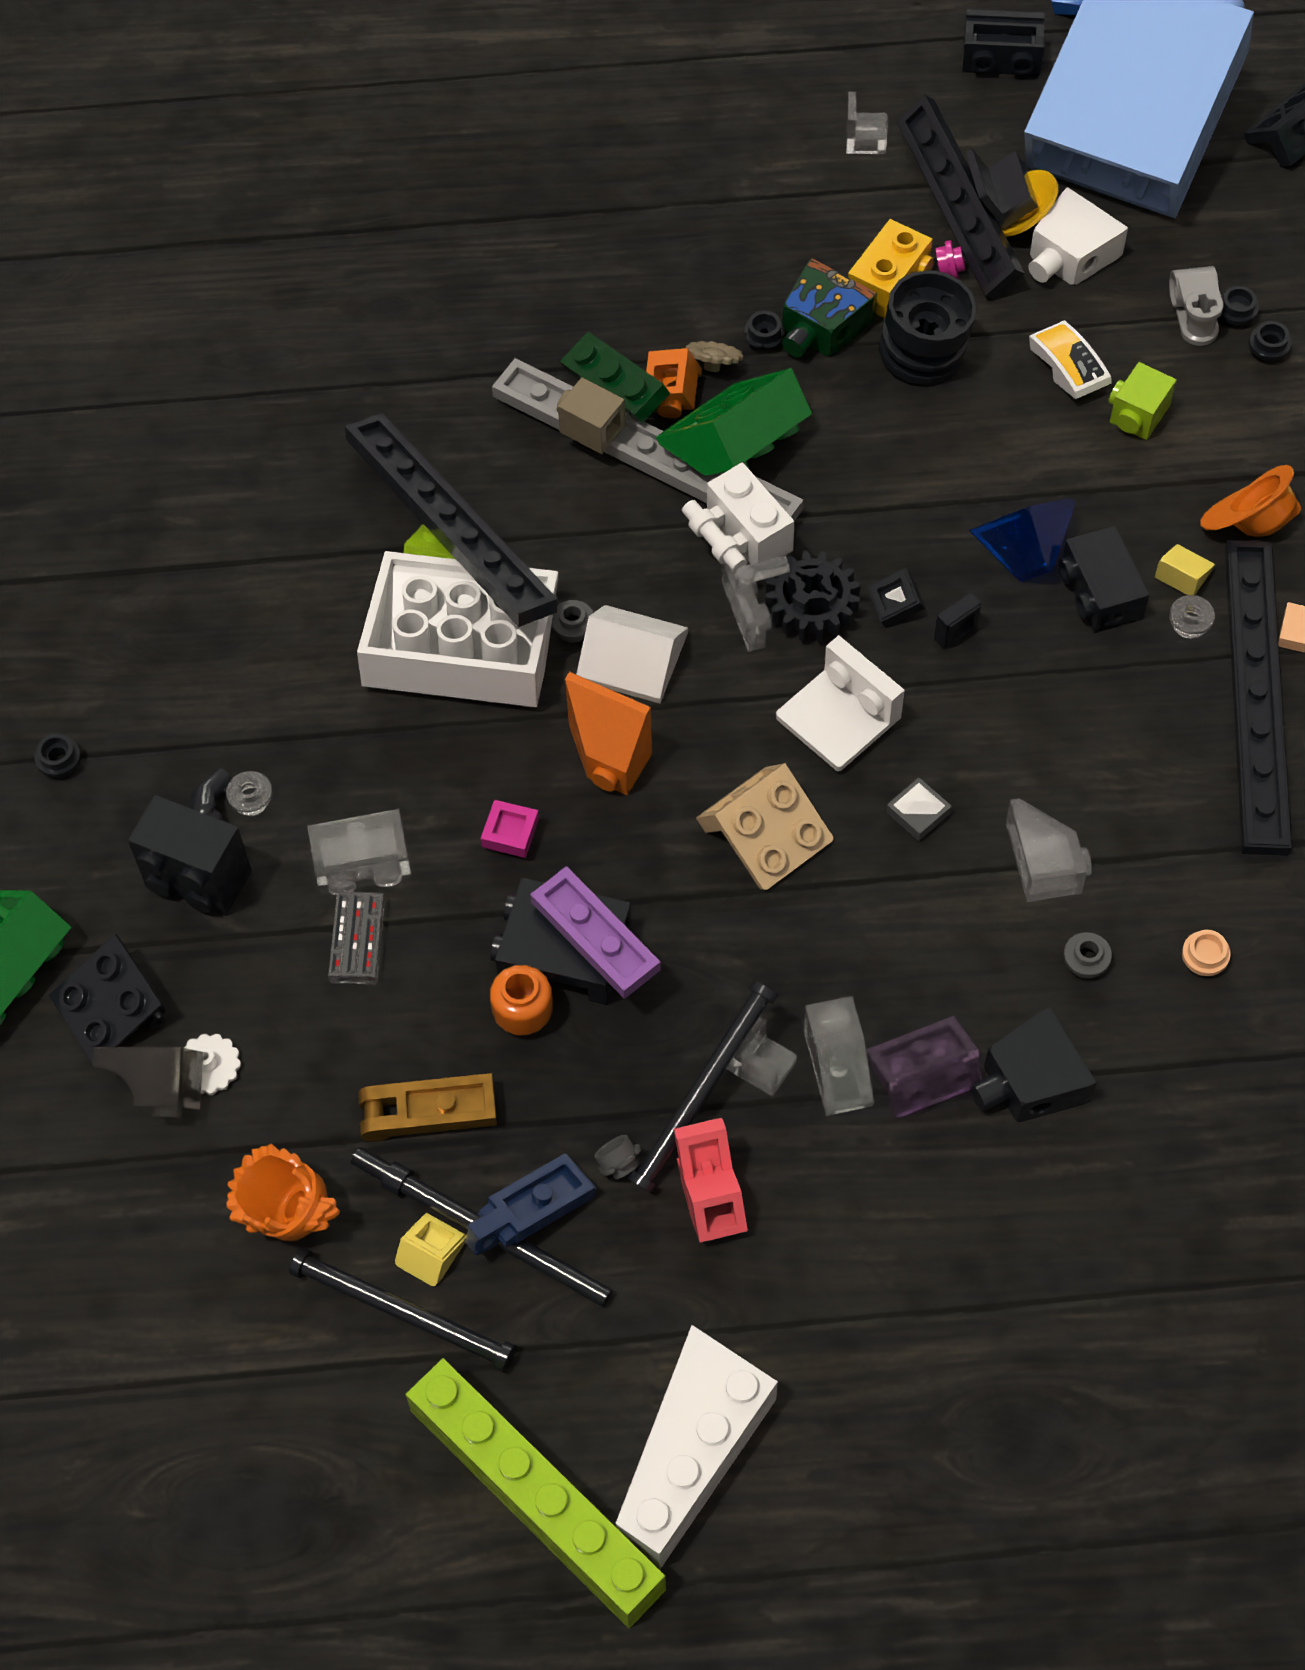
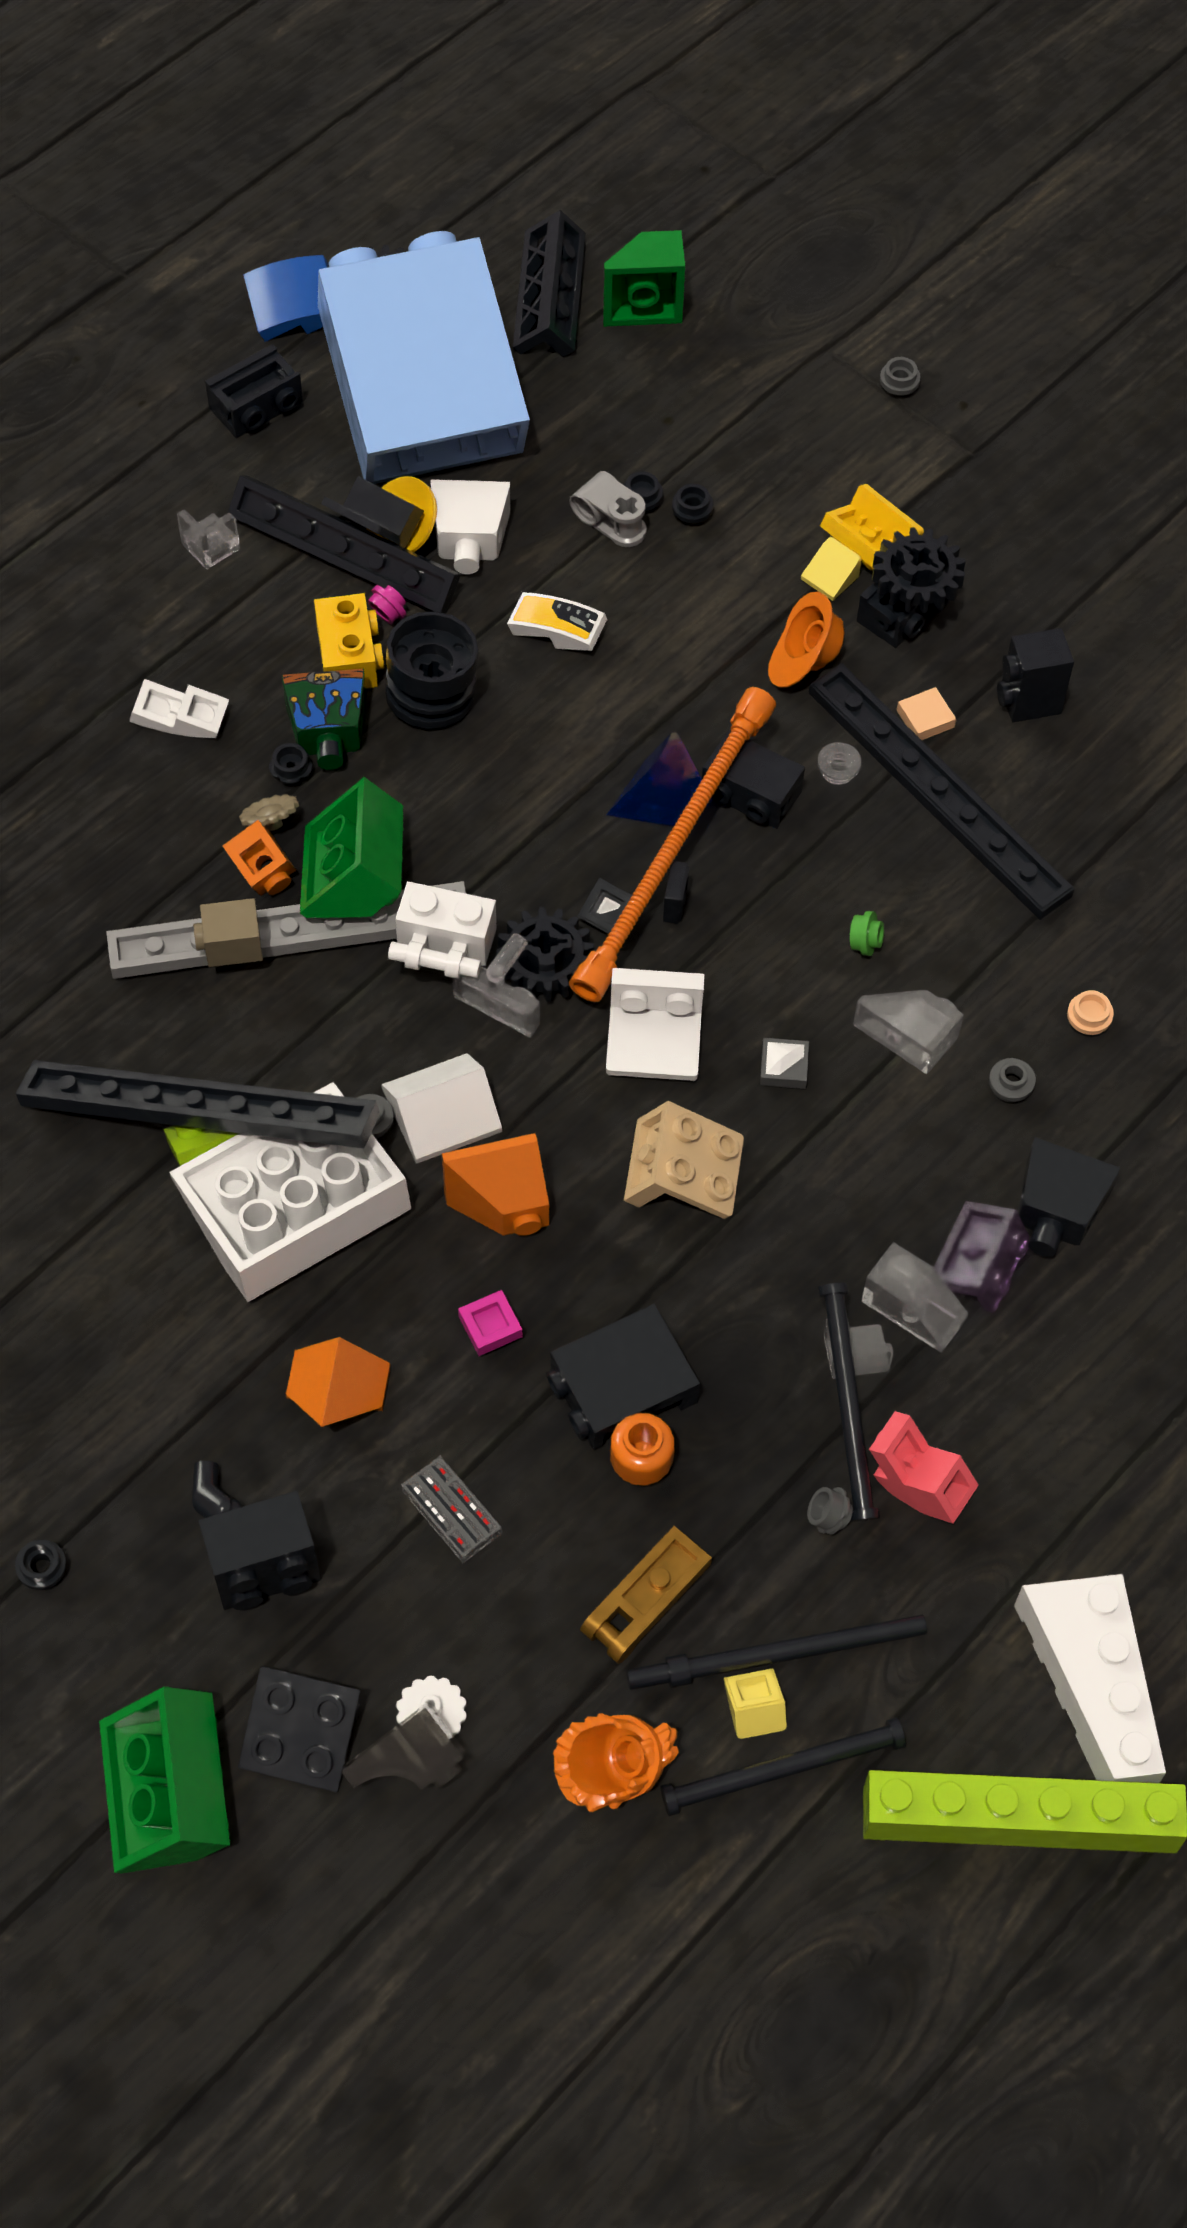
camera: 45 degrees left, 0 degrees up
clear plate [226,771,272,816] -> none
clear brick [307,809,412,895] -> none
dark blue hinge [464,1153,596,1256] -> none
medium lavender plate [530,866,661,999] -> none
dark green plate [560,332,671,424] -> none
lime brick [1108,362,1177,440] -> none
light yellow slope [1155,544,1215,598] -> none
none -> white slope [129,679,229,738]
none -> orange slope [286,1337,391,1427]
none -> orange hose [569,687,776,1002]
none -> bright green plate [850,911,884,956]

